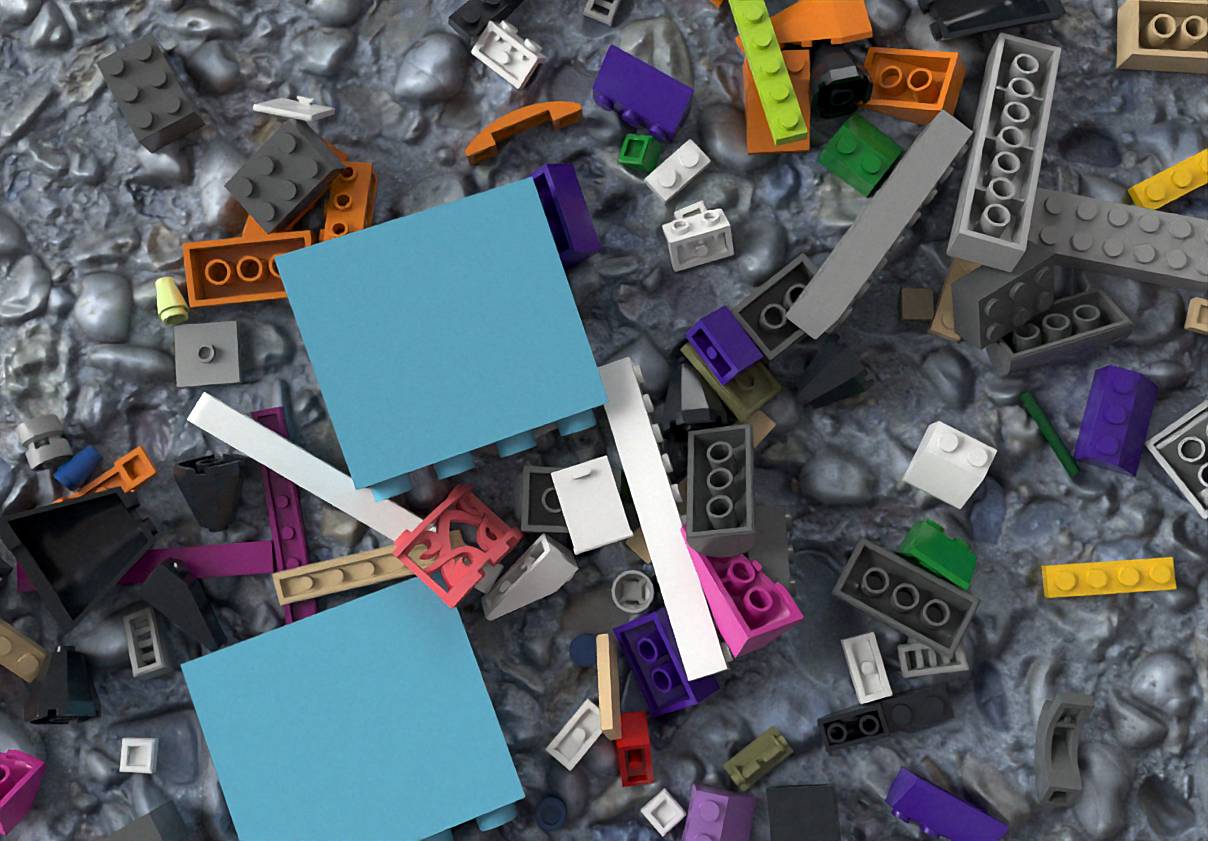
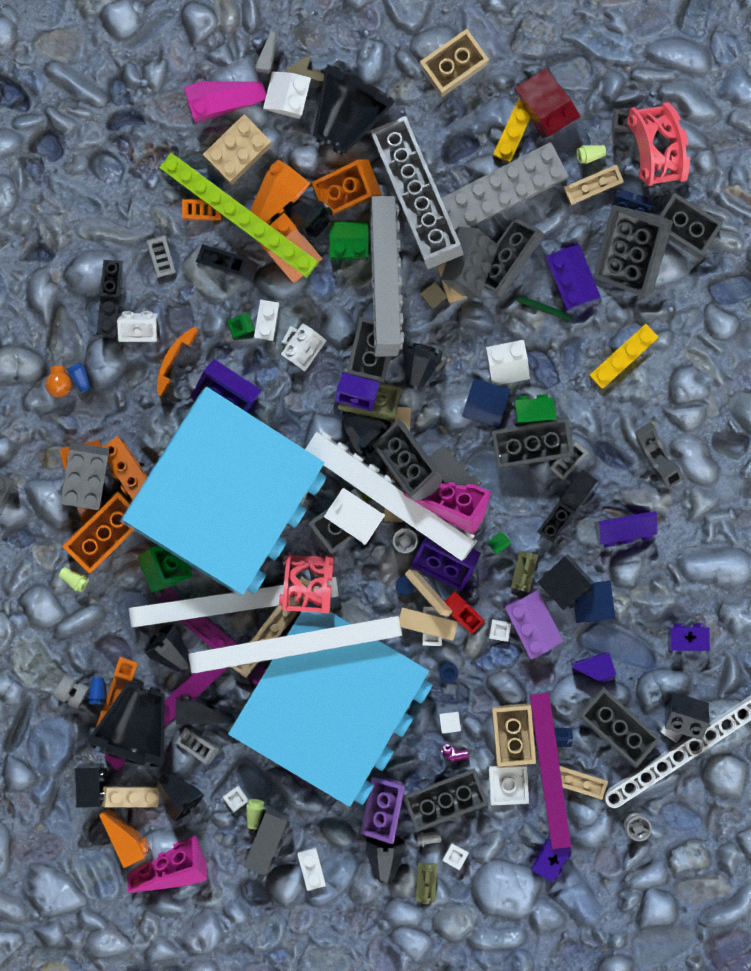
camera: 40 degrees left, 5 degrees up
light grey plate [174,320,243,389] -> none
white container [253,96,335,122] -> none
white slope [481,533,578,621] -> none
dark purple slope [593,44,694,143] -> none
white plate [841,631,892,704] -> none
none -> orange piece [45,366,72,398]
none -> blue cone [67,362,90,392]
none -> green slope [137,546,193,592]
none -> white beam [188,616,402,674]
none -> black slope [196,244,259,282]
none -> yellowish green cone [246,799,265,829]
none -> tan tile [399,607,458,640]
none -> dark blue slope [462,378,511,428]
none -> green slope [487,532,511,554]

